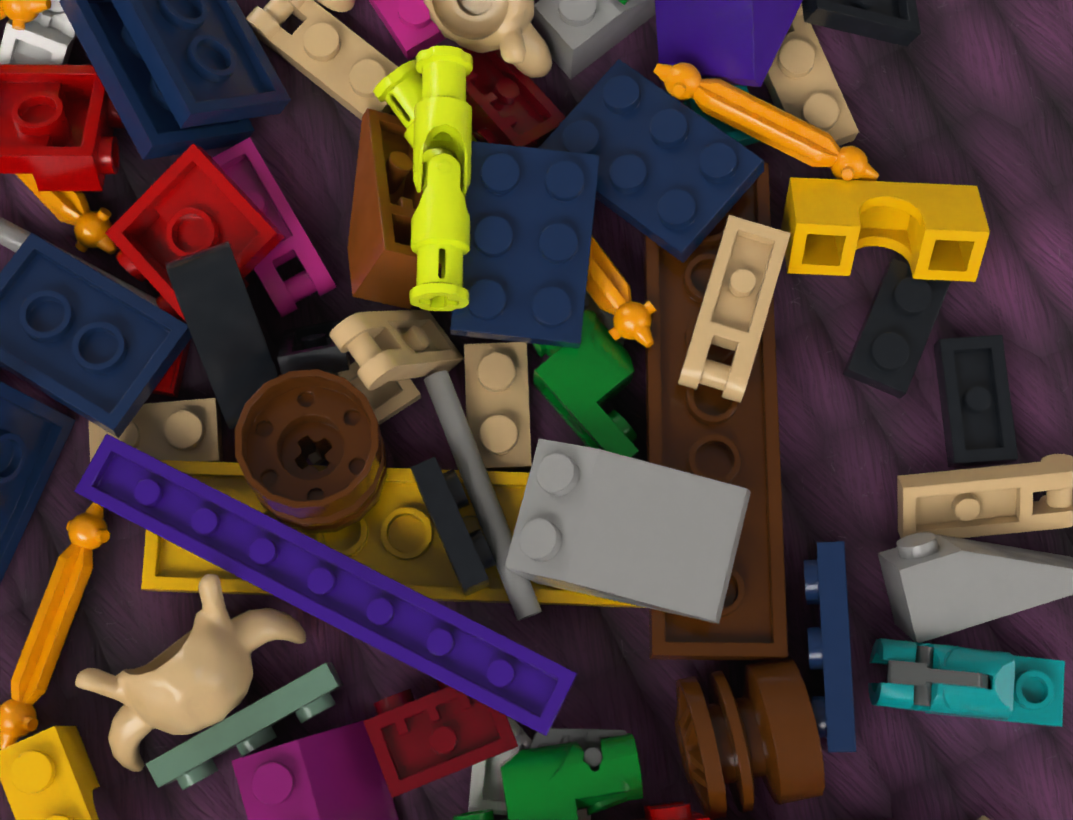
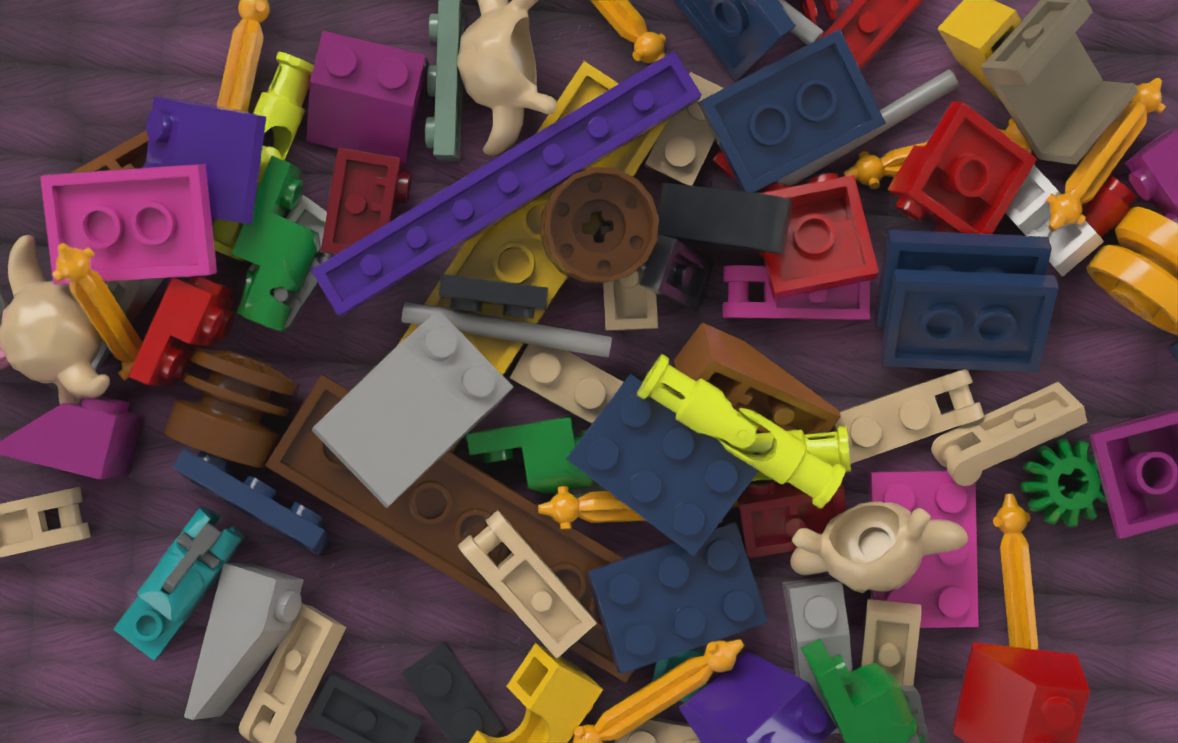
camera: 125 degrees right, 10 degrees up
tan plate [329,310,464,391] -> none

